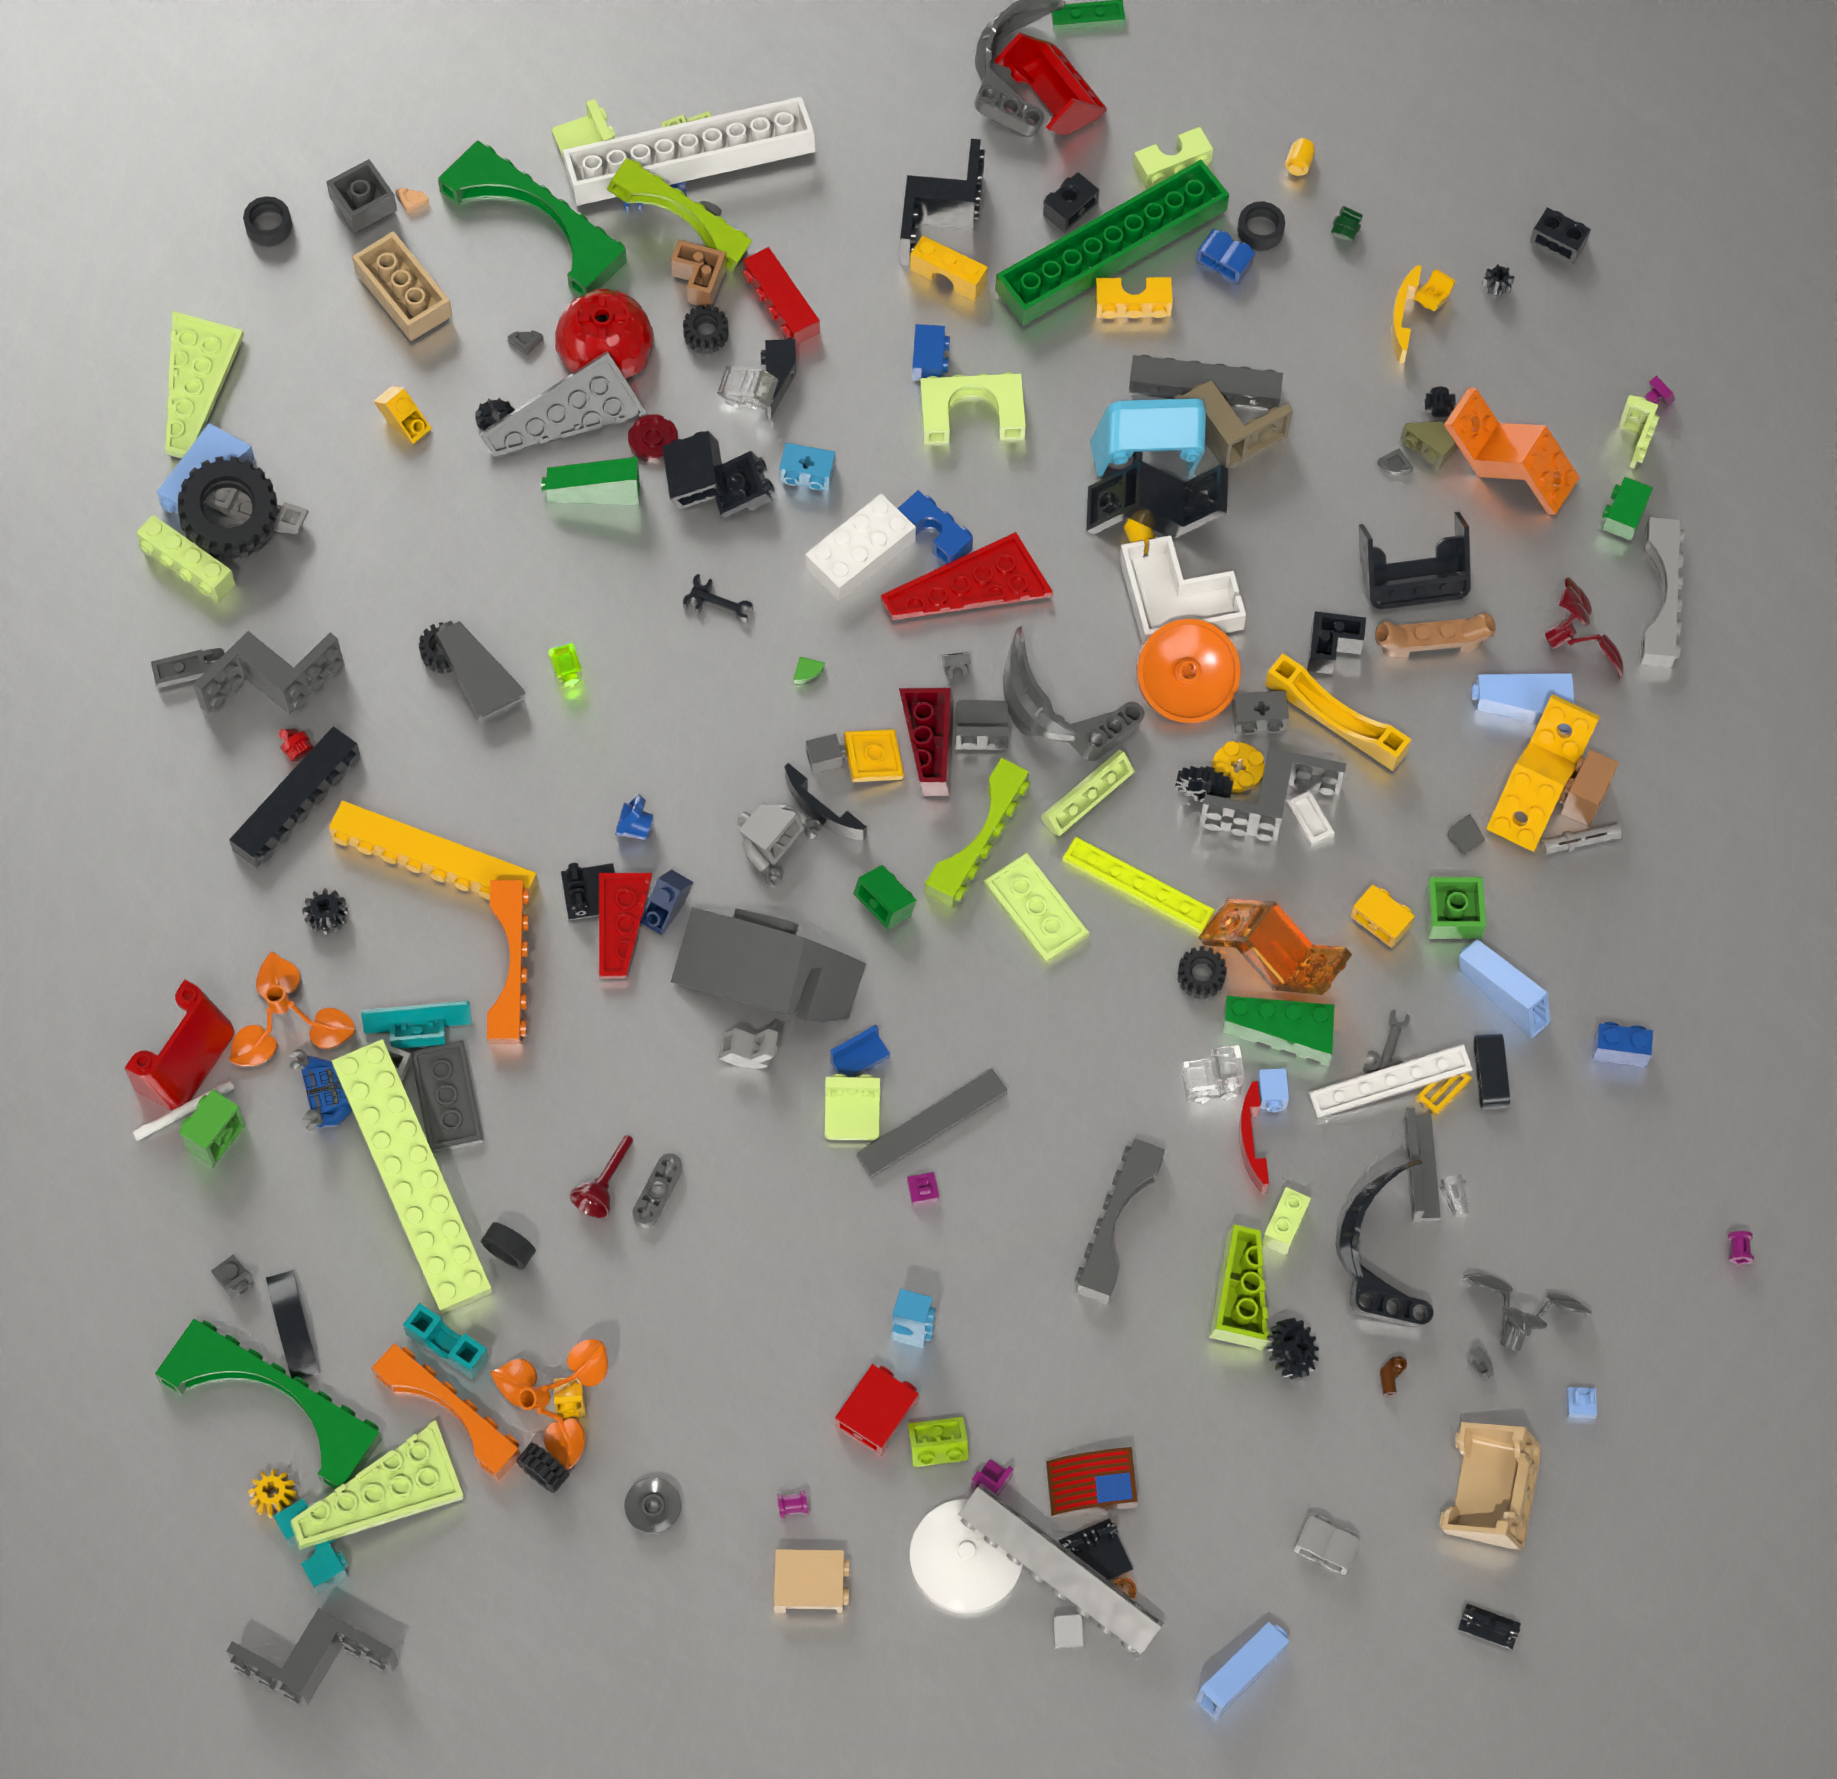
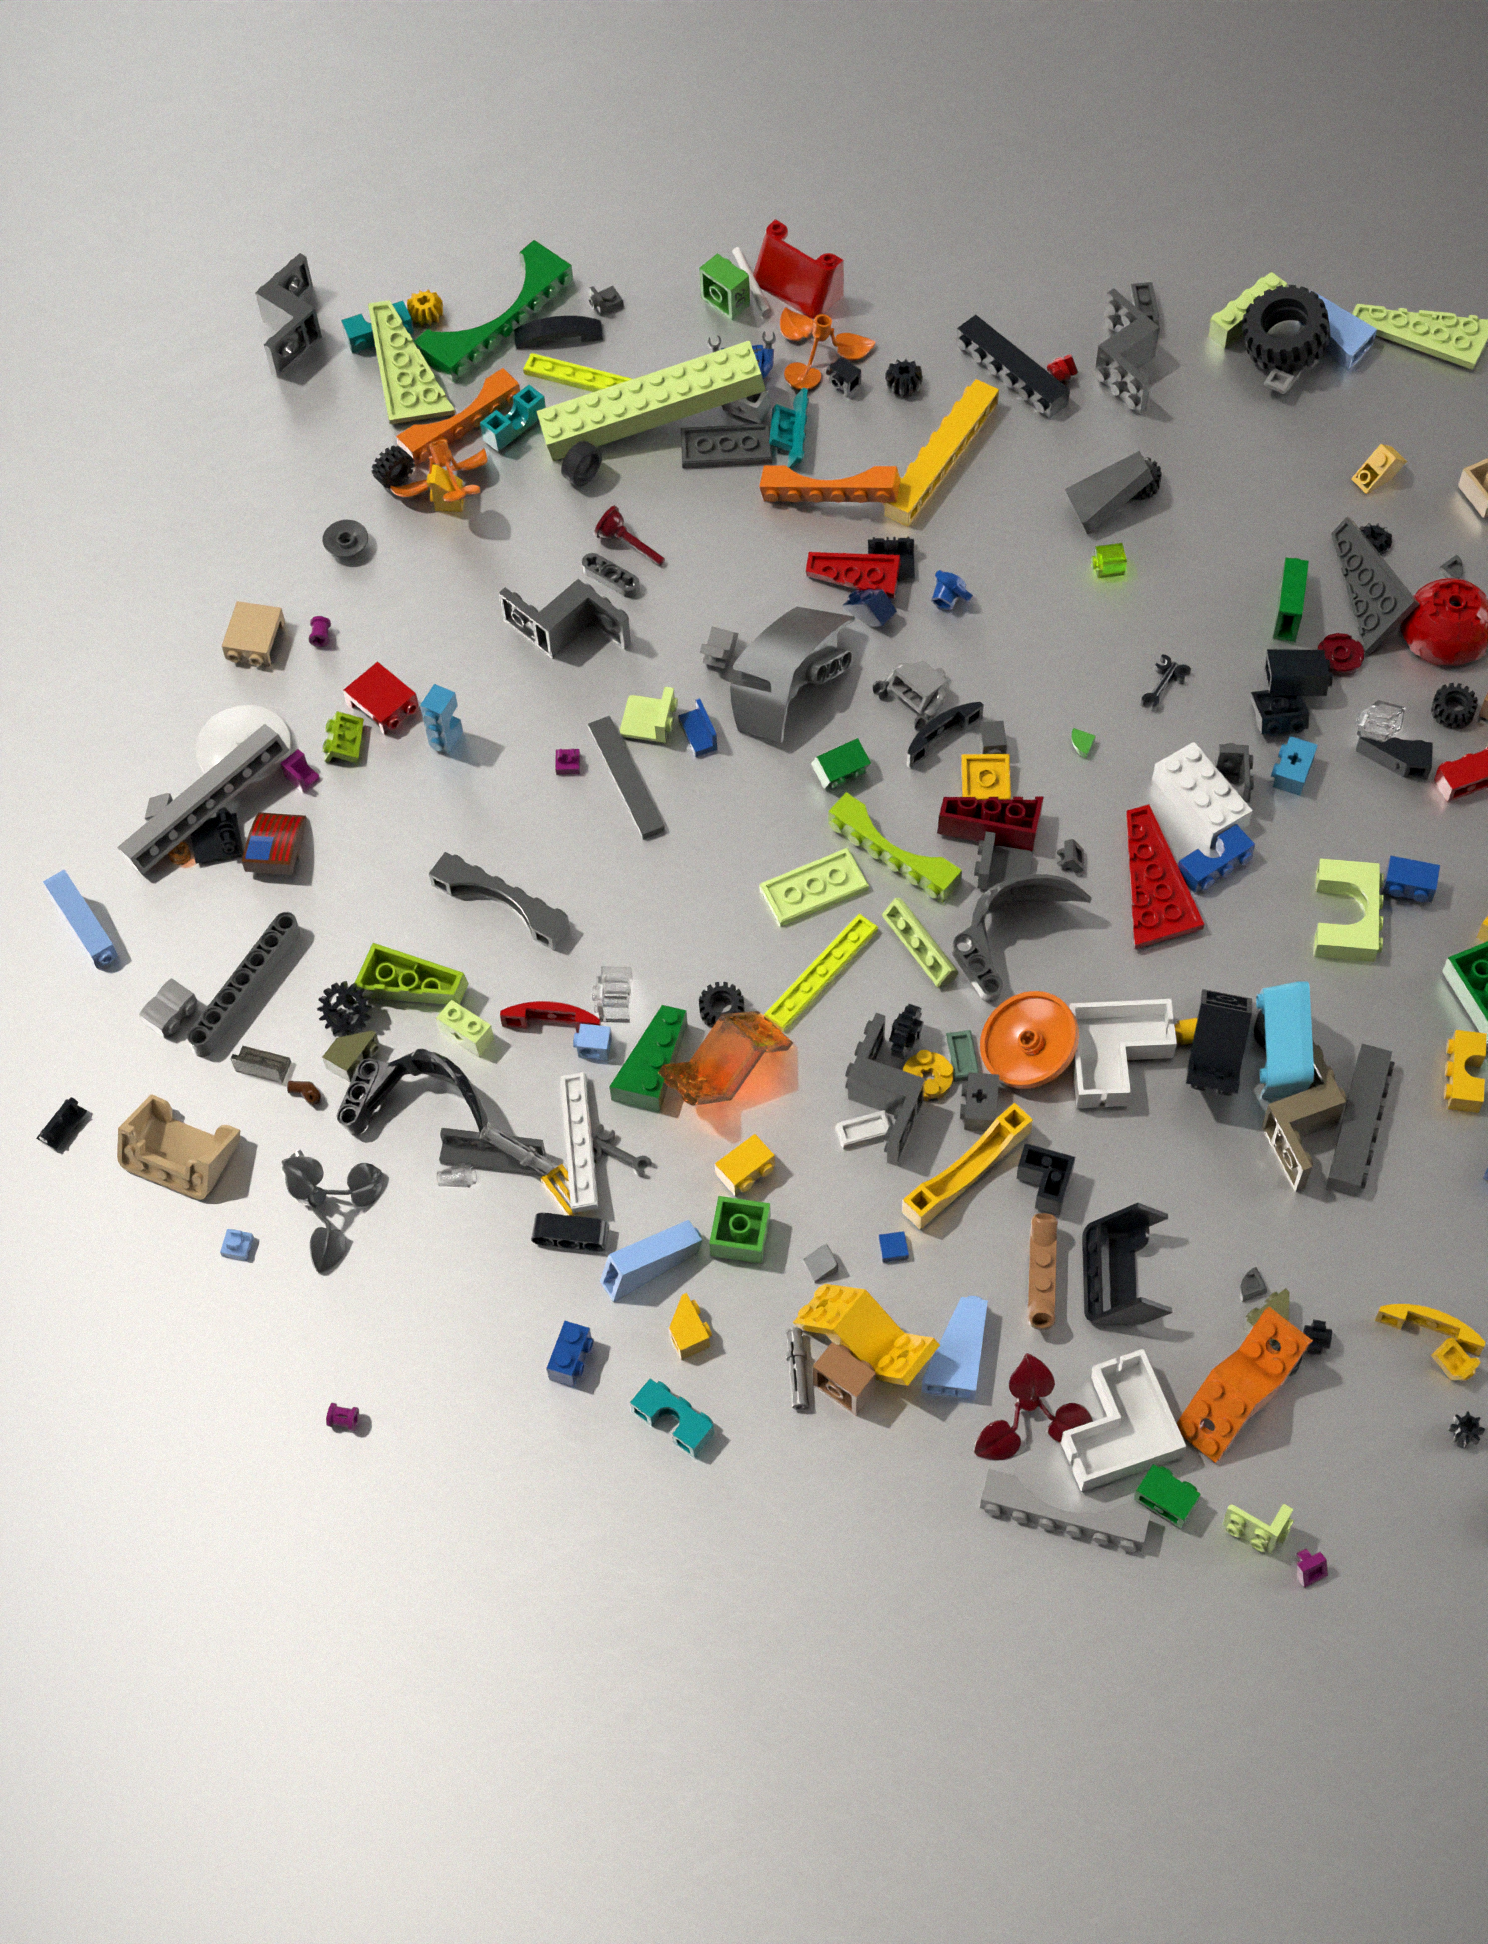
camera: 105 degrees right, 5 degrees down
none -> dark grey beam [187,912,300,1057]
none -> clear smoke panel [230,1046,291,1083]
none -> olive slope [322,1030,379,1082]
none -> light grey pin [480,1123,554,1176]
none -> dark grey bracket [499,579,631,658]
none -> neon yellow tile [523,353,632,392]
none -> teal arch [630,1378,714,1459]
none -> yellow slope [669,1293,712,1360]
none -> black brick [826,357,861,398]
none -> blue tile [878,1231,909,1262]
none -> sand green tile [946,1030,979,1082]
none -> white piece [1061,1349,1186,1492]
none -> dark grey bracket [1215,743,1254,803]

